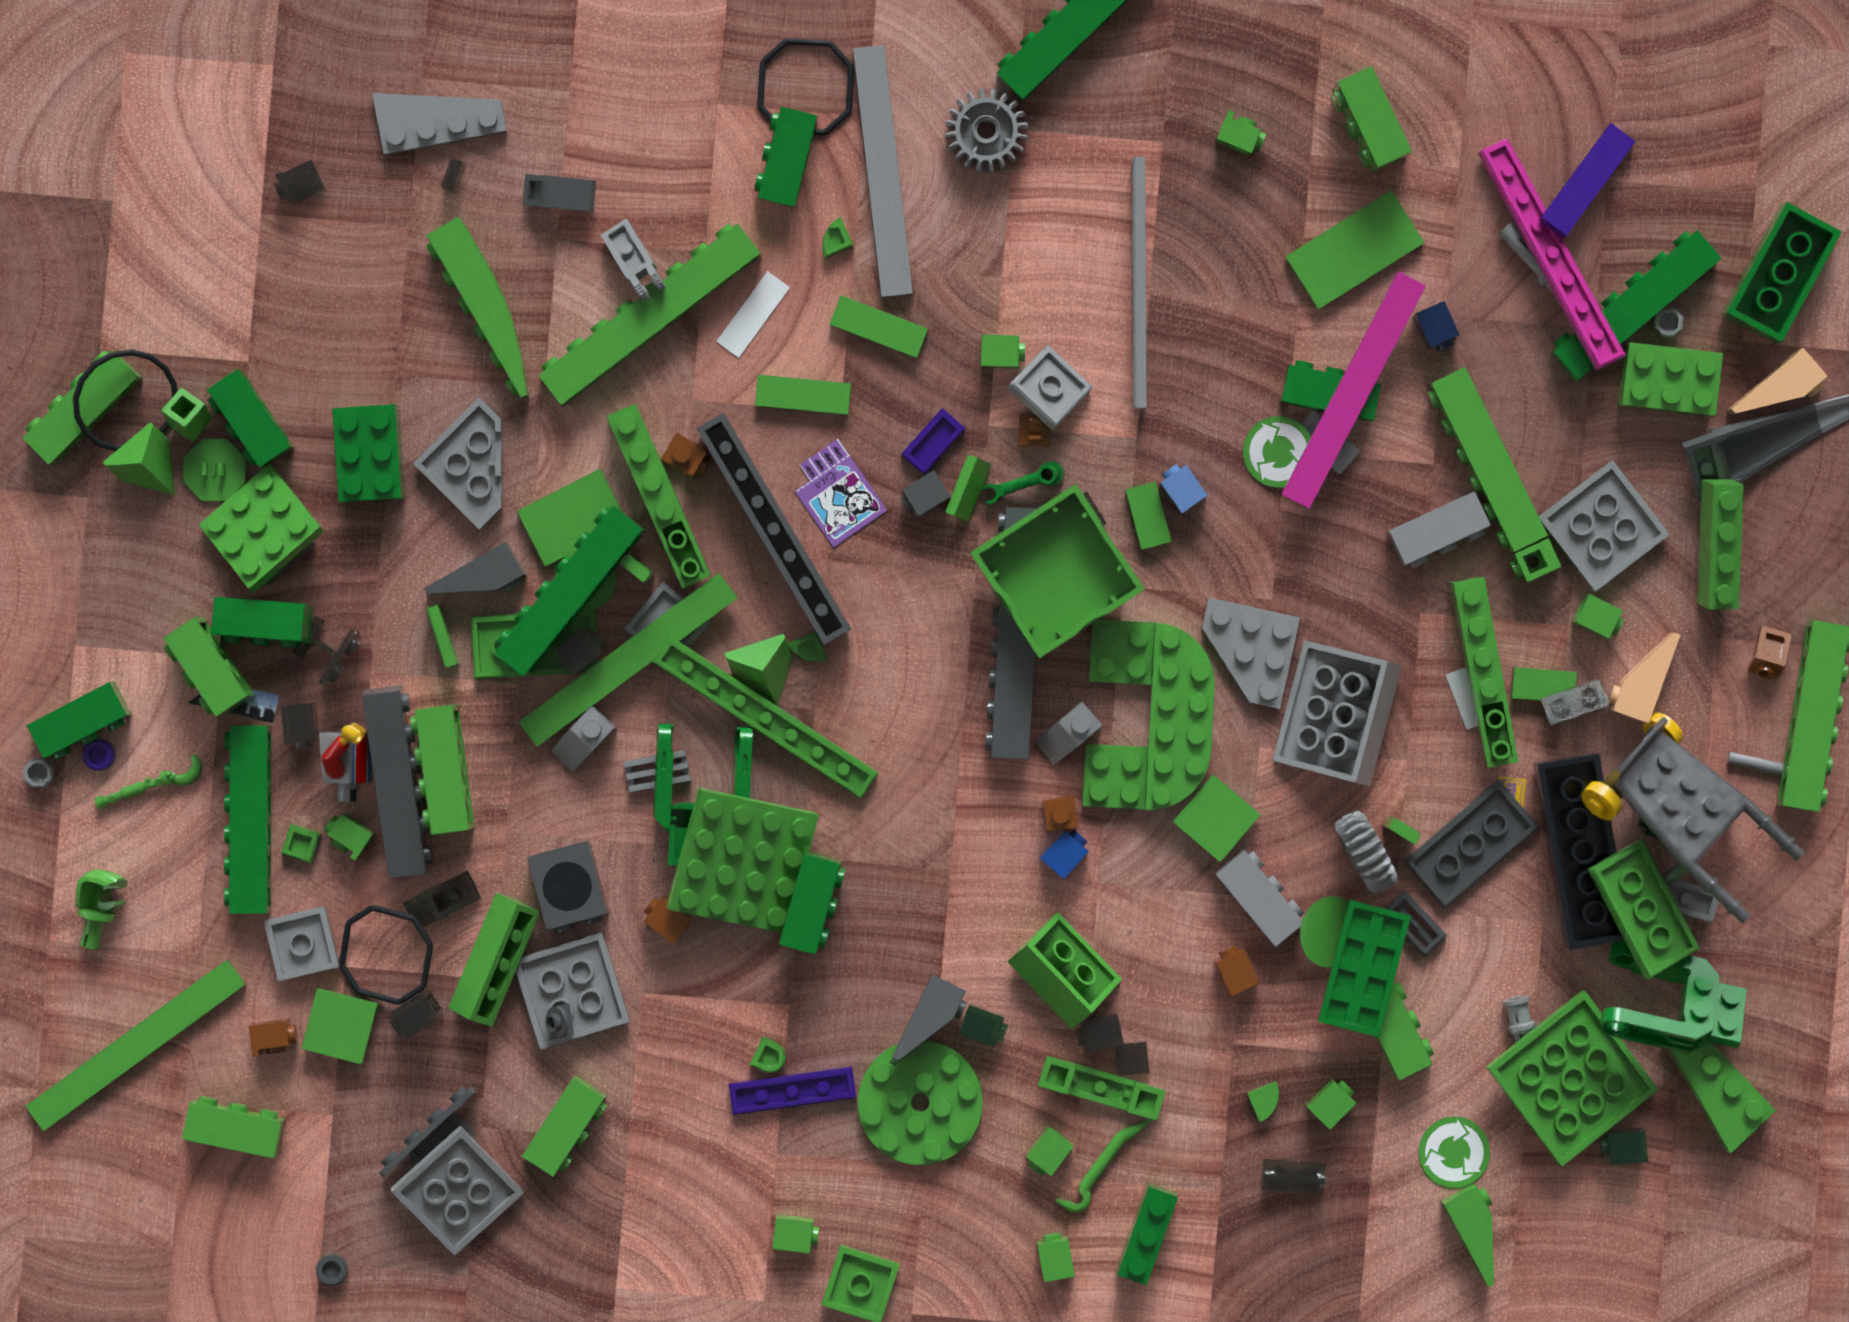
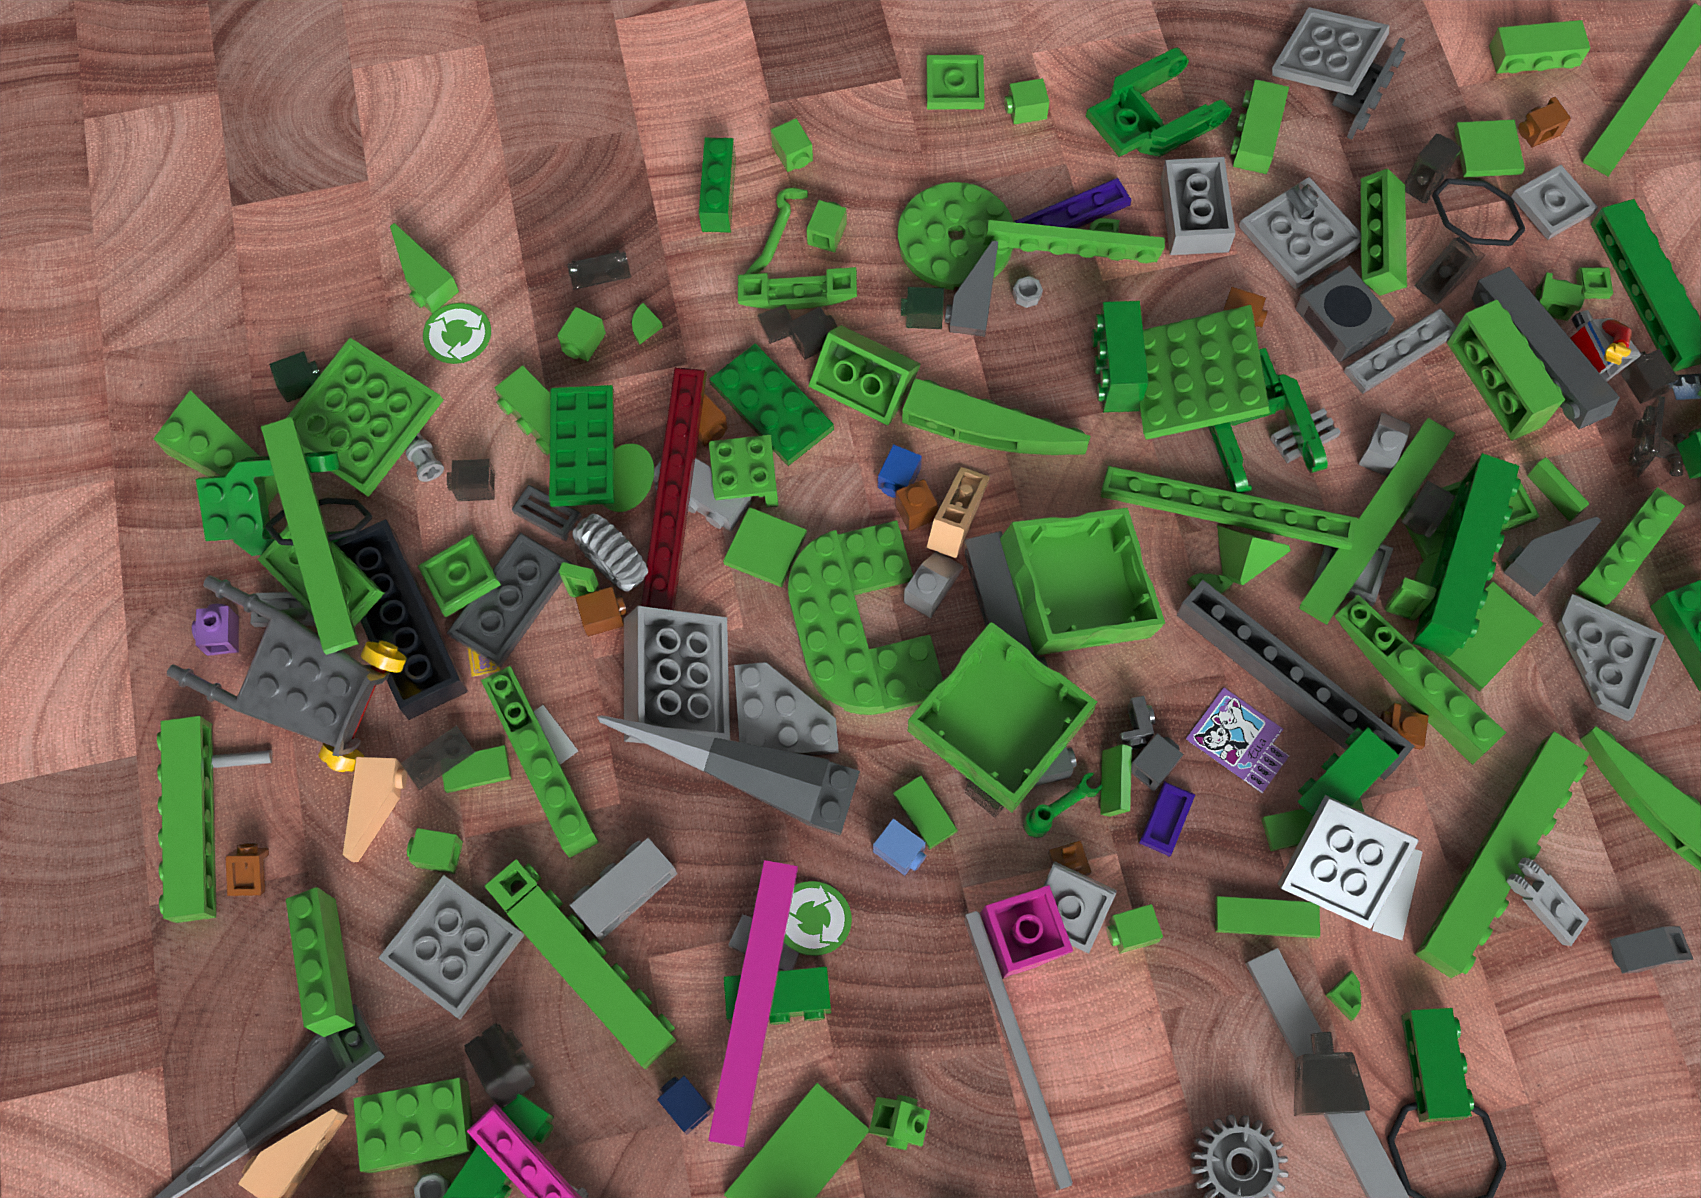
camera: 160 degrees right, 20 degrees down
none -> medium lavender brick [192,604,239,656]
none -> bright green tile [261,417,359,655]
none -> black piece [265,498,372,546]
none -> bright green tile [418,534,501,617]
none -> clear smoke brick [447,459,495,501]
none -> clear smoke brick [464,1023,535,1108]
none -> dark orange brick [575,587,627,637]
none -> dark grey plate [597,715,860,836]
none -> dark red tile [641,367,707,610]
none -> green plate [709,343,834,466]
none -> bright green bracket [709,435,779,508]
none -> bright green brick [868,1095,930,1150]
none -> bright green slope [902,378,1091,455]
none -> light nougat slope [927,467,990,558]
none -> dark pink slope [980,885,1073,979]
none -> bright green plate [983,220,1165,264]
none -> bright green tile [1000,508,1165,656]
none -> light grey tile [1012,276,1043,308]
none -> green plate [1086,47,1232,157]
none -> flat silver bracket [1117,696,1155,750]
none -> light grey brick [1160,157,1235,255]
none -> plate [1277,795,1419,929]
none -> clear smoke torso [1294,1032,1370,1116]
none -> green brick [1297,727,1399,817]
none -> light grey tile [1344,308,1457,394]
none -> bright green brick [1575,487,1685,608]

